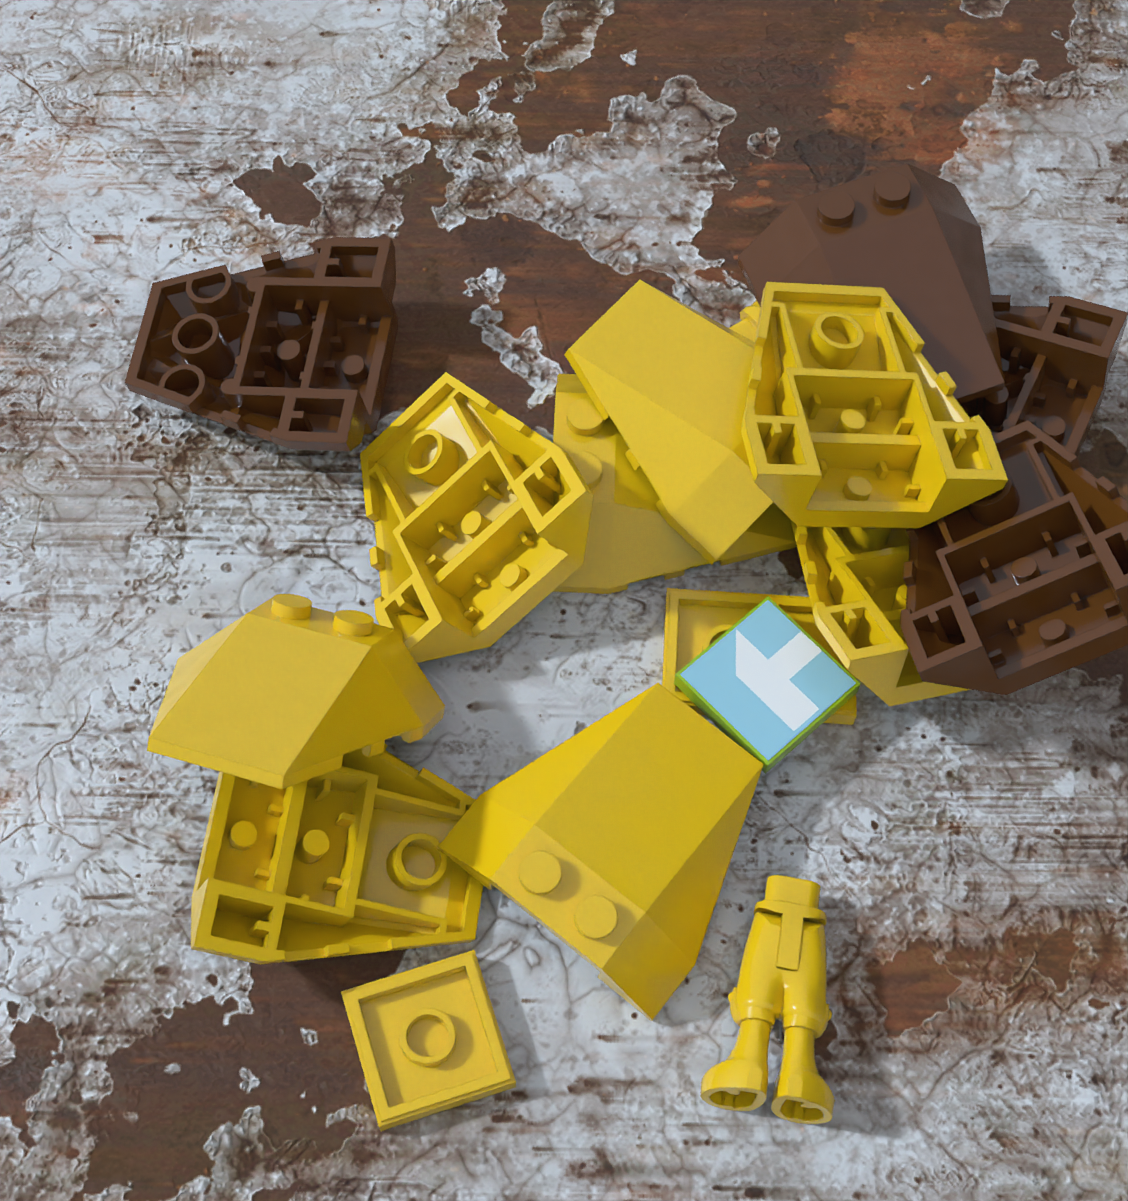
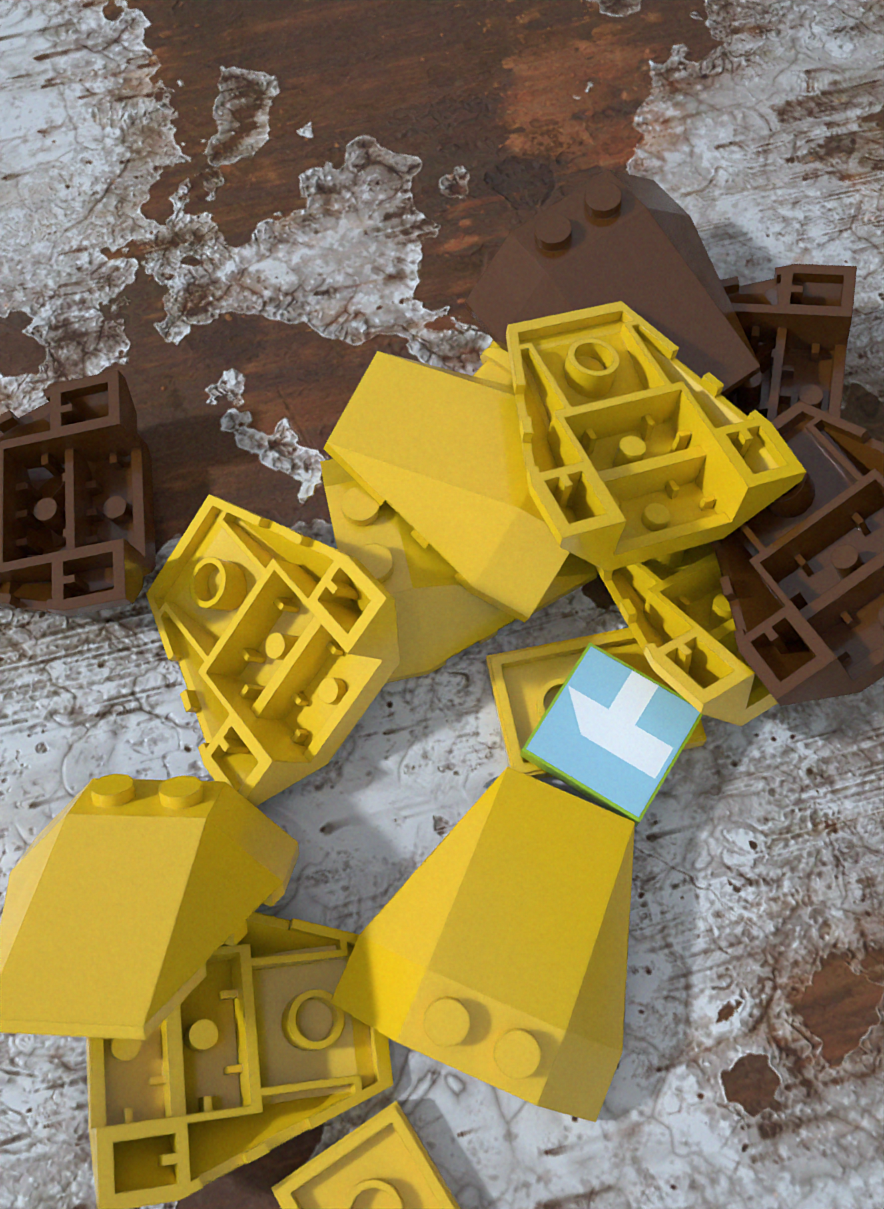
camera: 10 degrees left, 5 degrees up
yellow piece [700,875,835,1124] -> none

